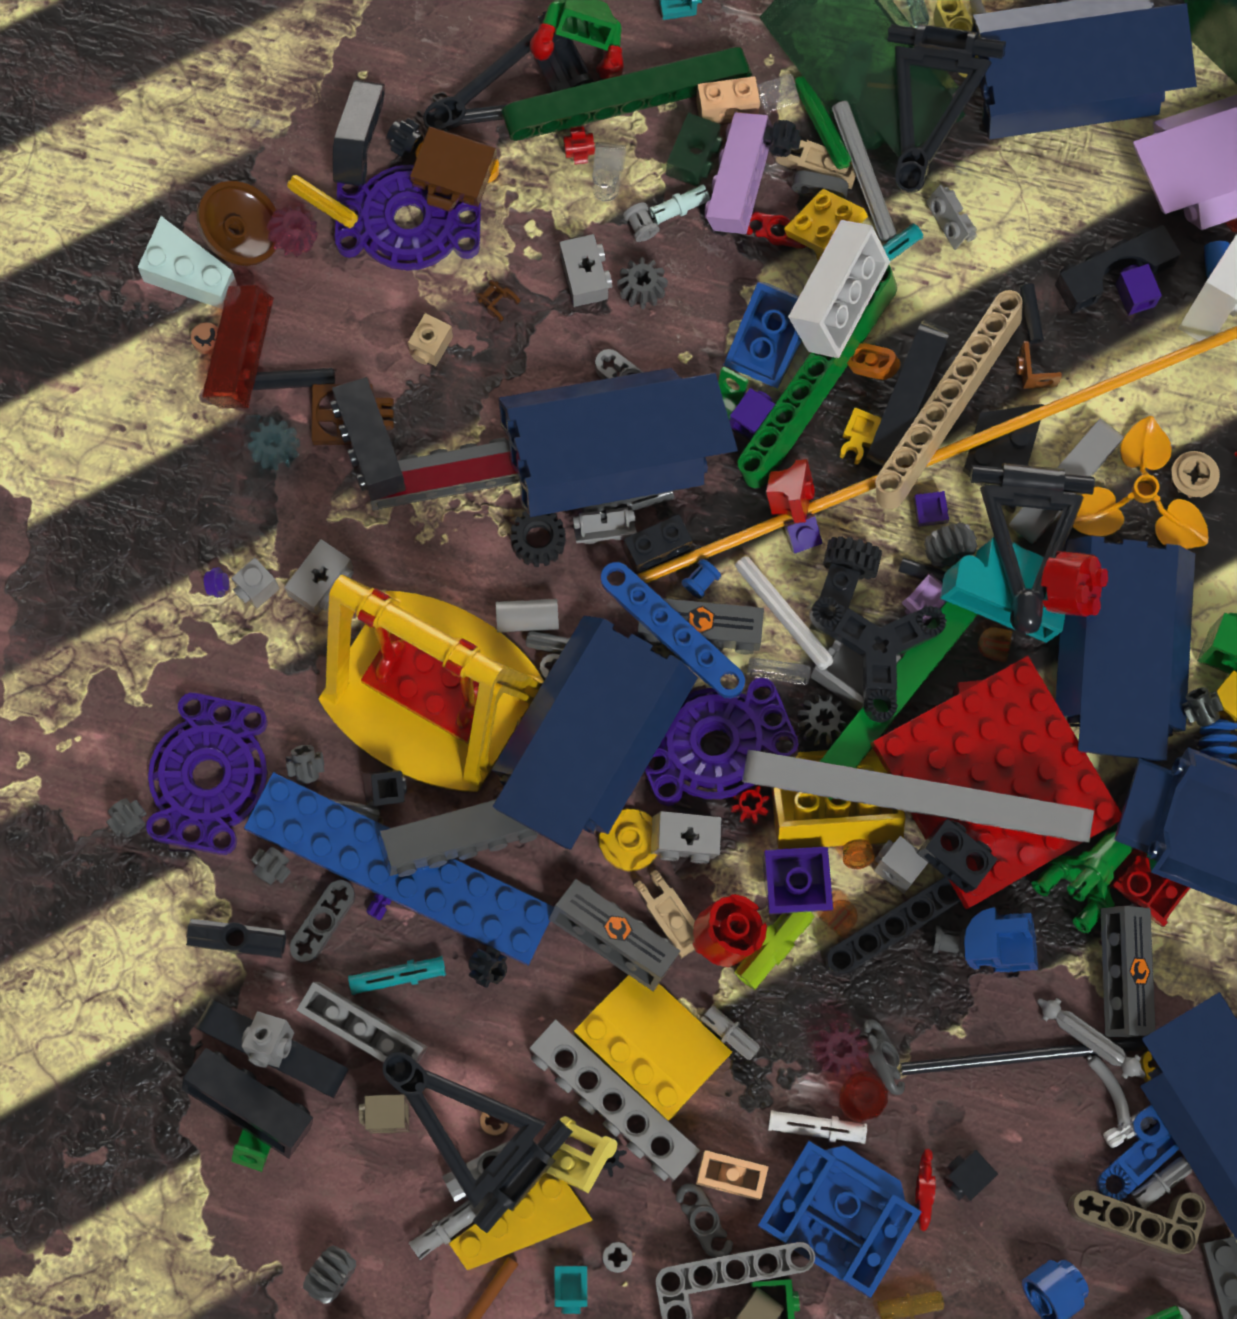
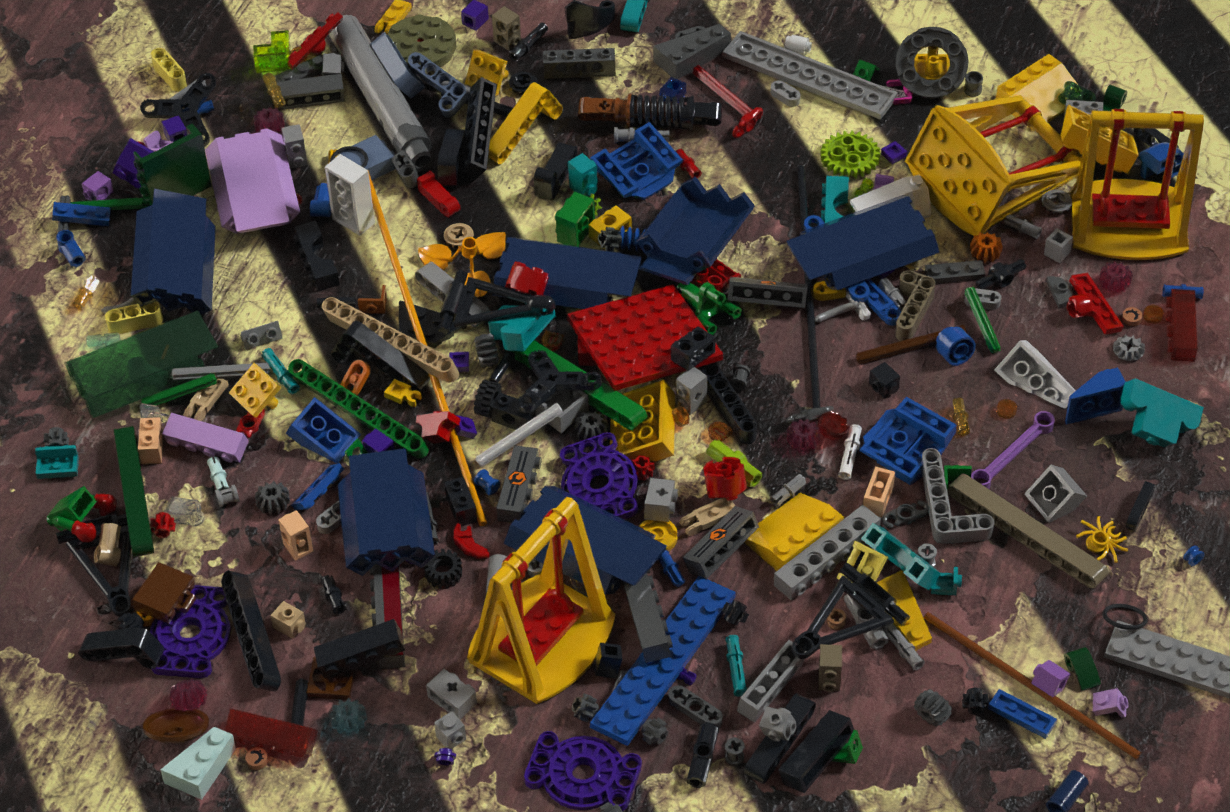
camera: 80 degrees left, 25 degrees down
yellow axle [287,175,358,228] -> none
reddish brown piece [476,280,521,322] -> none
light grey brick [559,234,612,307] -> none
light grey hinge [573,507,637,544] -> none
blue plate [601,562,745,698] -> none
clear green brick [666,113,723,187] -> none
light grey beam [742,750,1094,843] -> none
clear tile [746,657,811,685] -> none
dark purple slope [762,847,833,914] -> none
black gear [763,120,801,157] -> none
white brick [788,220,890,358] -> none
dark grey beam [792,170,849,199] -> none
black piece [887,24,1006,194] -> none
lavender bracket [902,573,947,623] -> none
red piece [915,1148,936,1231] -> none
blue brick [964,907,1038,972] -> none
light grey wheel [1037,998,1146,1079] -> none
dark purple brick [1115,264,1162,315] -> none
none -> tan piece [94,523,121,567]
none -> black beam [221,570,281,692]
none -> light nougat brick [278,510,313,561]
none -> blue plate [291,463,344,511]
none -> black pin [321,575,346,614]
none -> red piece [454,523,490,559]
none -> blue axle [658,550,685,587]
none -> dark grey bush [725,737,745,766]
none -> reddish brown axle [856,325,967,364]
none -> teal arch [861,523,941,590]

